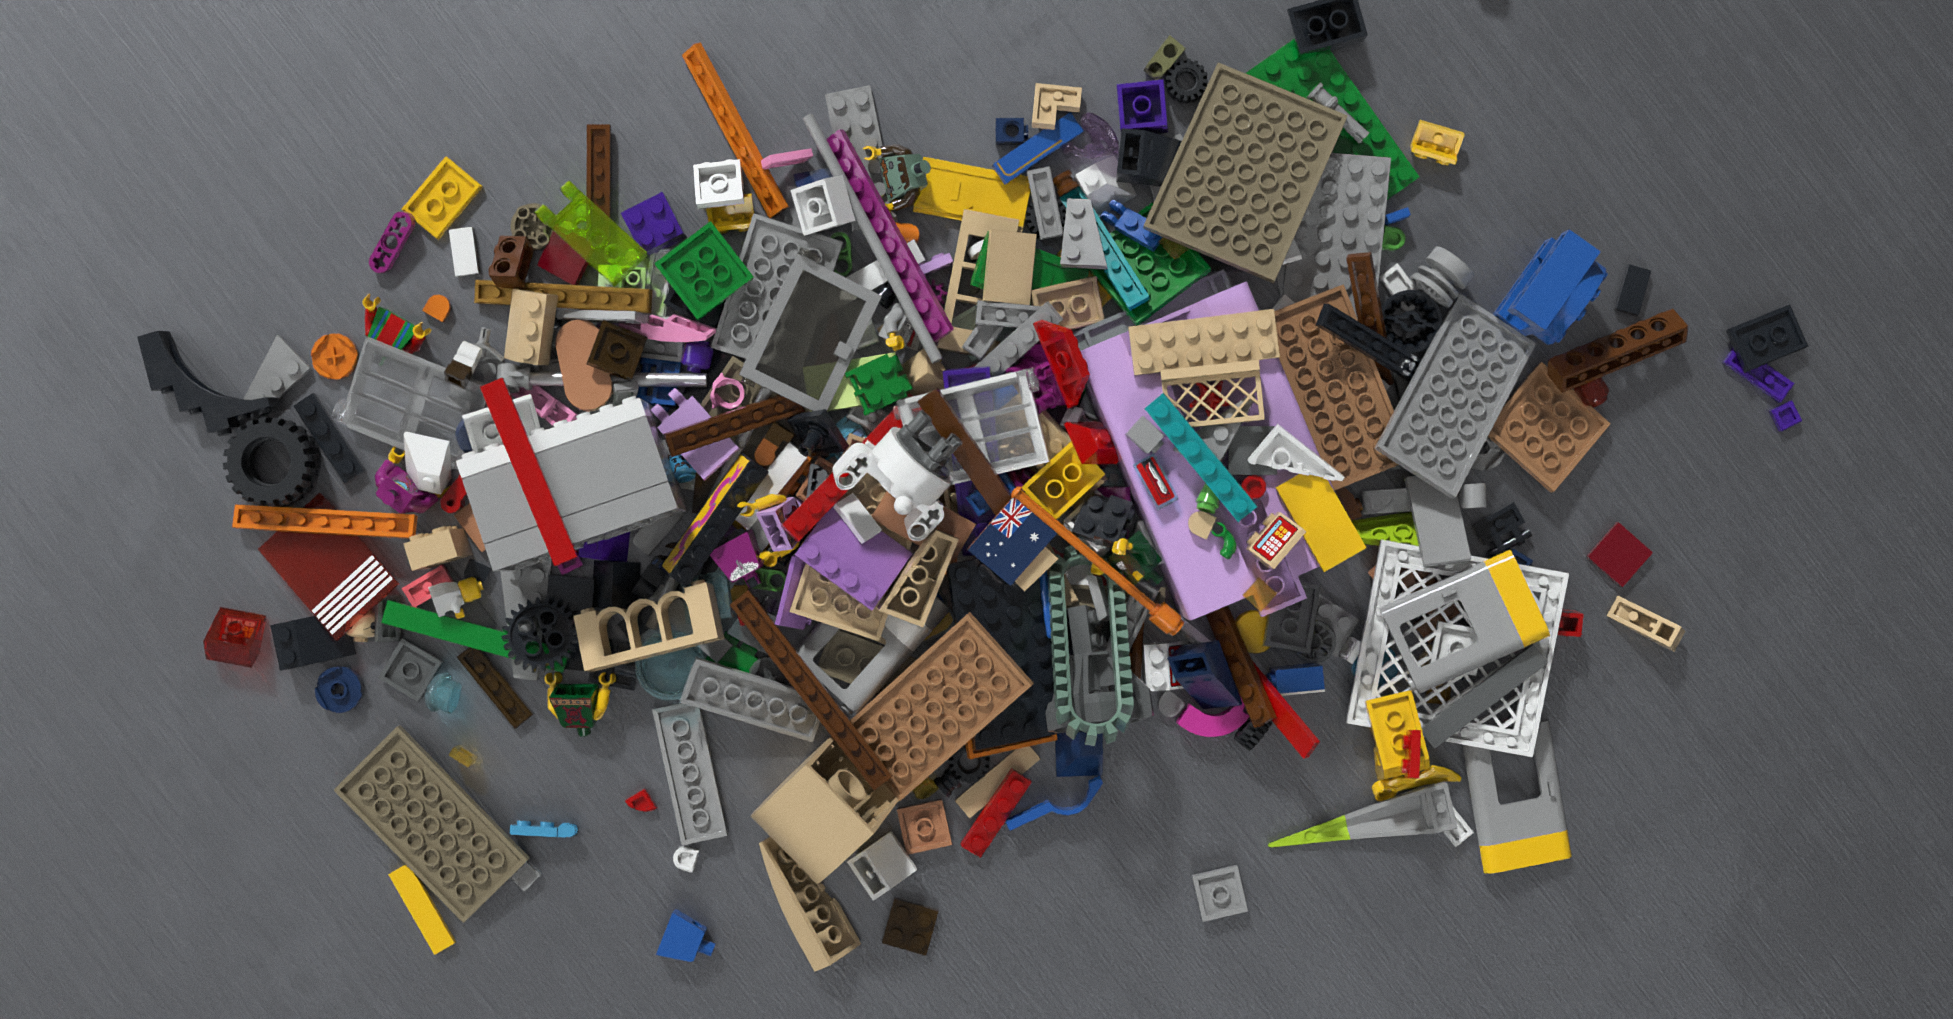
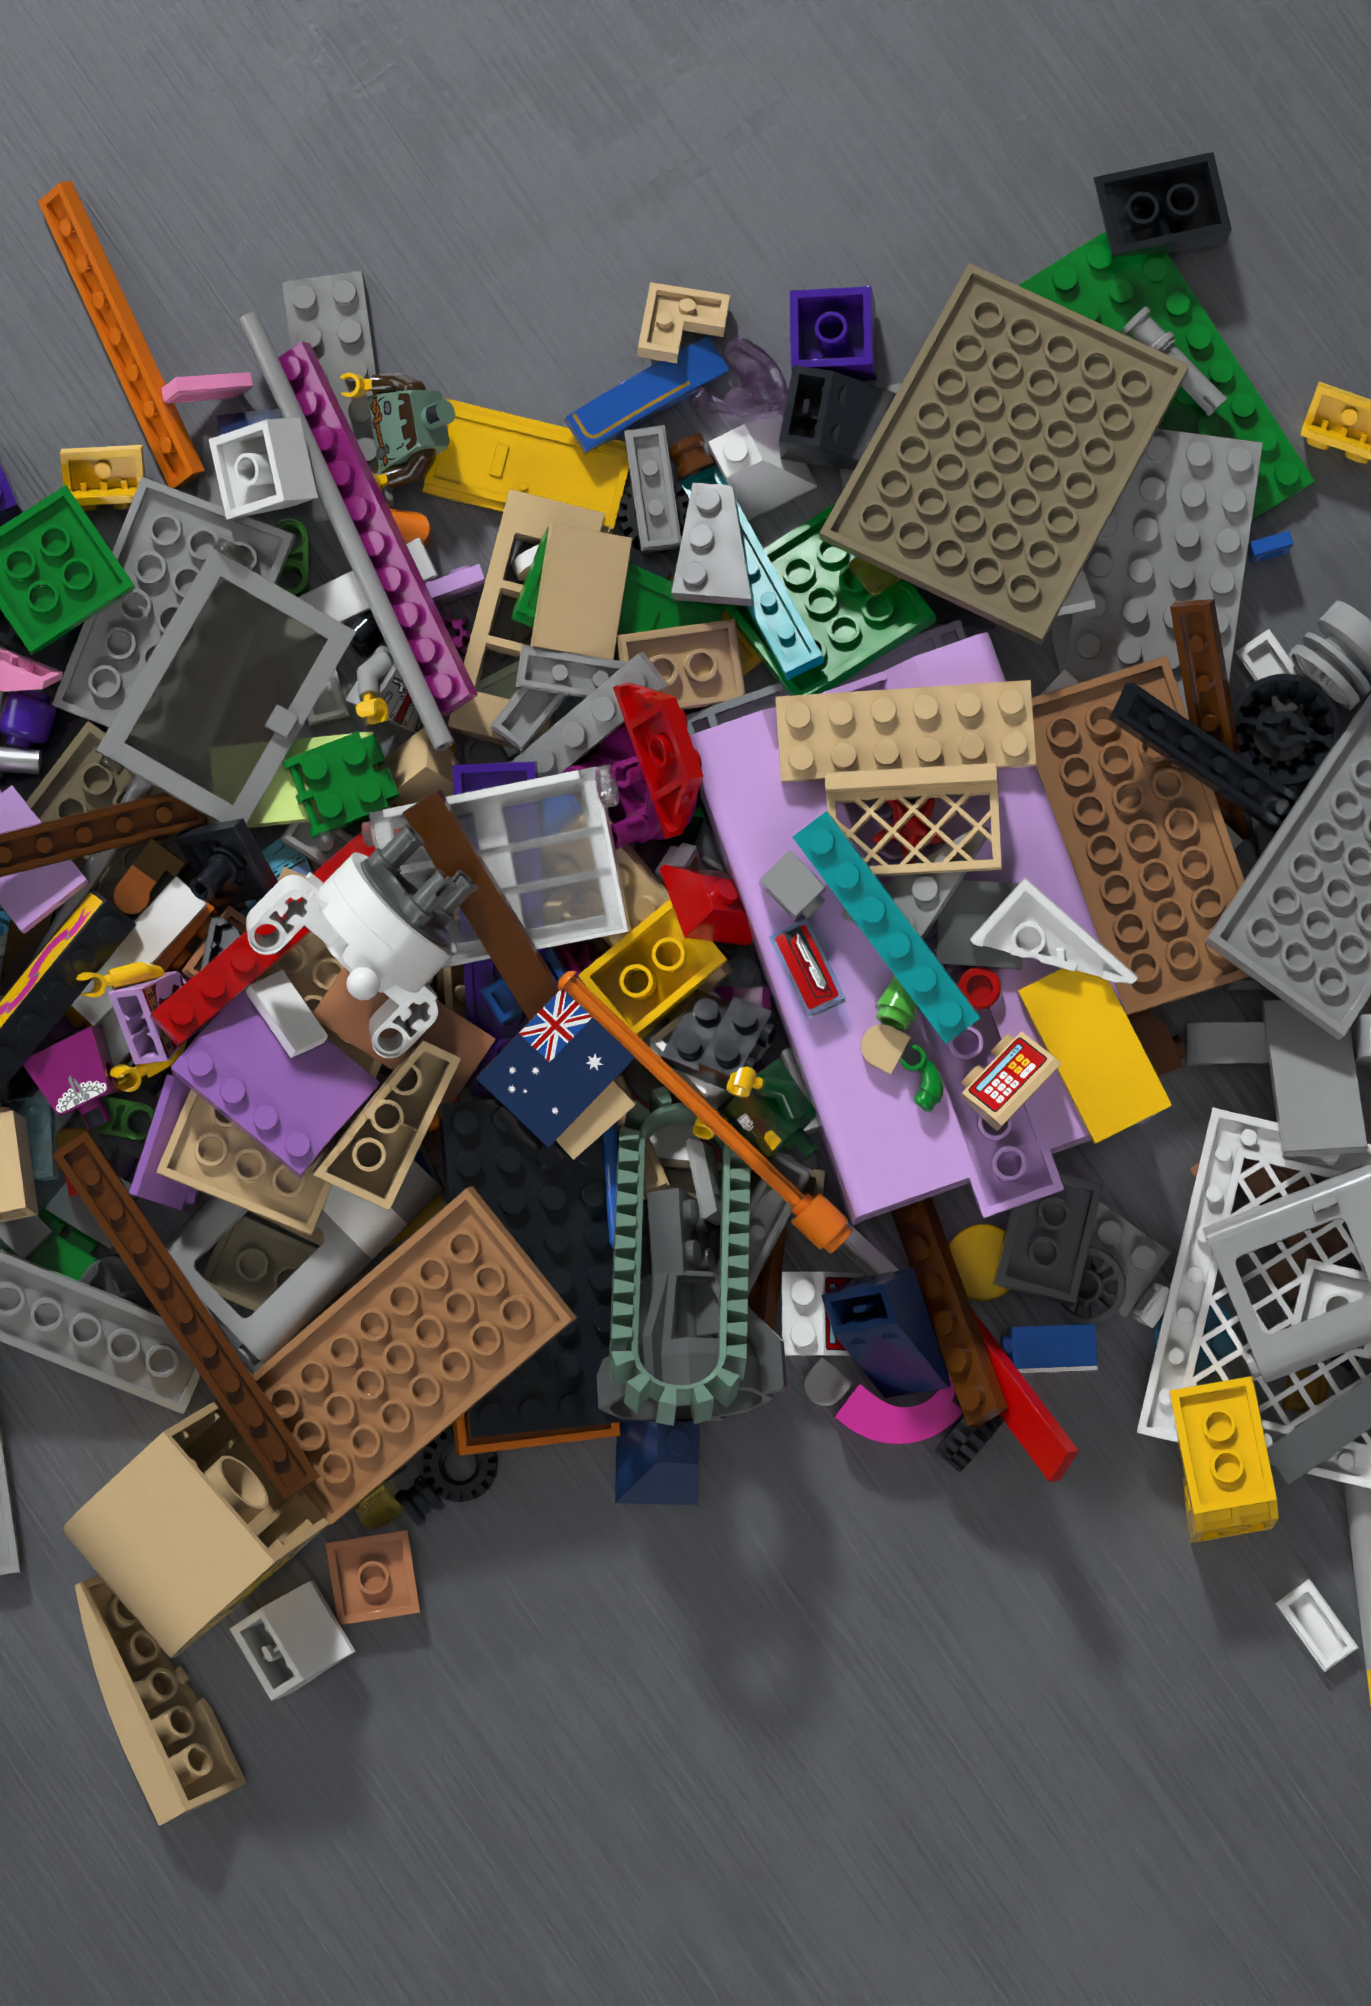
camera: 20 degrees right, 5 degrees down
white plate [693,159,744,209] -> none
bright pink piece [710,373,745,409] -> none
dark brown plate [882,897,939,956] -> none
tan tile [955,746,1041,818] -> none
red plate [960,768,1032,858] -> none
dark blue brick [995,118,1028,145] -> none
blue piece [1006,776,1103,831] -> none
blue hinge [1101,200,1164,252] -> none
olive leg [1143,35,1186,80] -> none
black tyre [1165,58,1208,104] -> none
light grey plate [1192,865,1248,922] -> none
clear yellow tile [1242,577,1277,611] -> none
light grey plate [1268,782,1458,848] -> none
lime wing [1352,512,1419,546] -> none
yellow piece [1371,765,1462,801] -> none
bright green tile [1382,225,1405,251] -> none
red plate [1401,730,1421,779] -> none

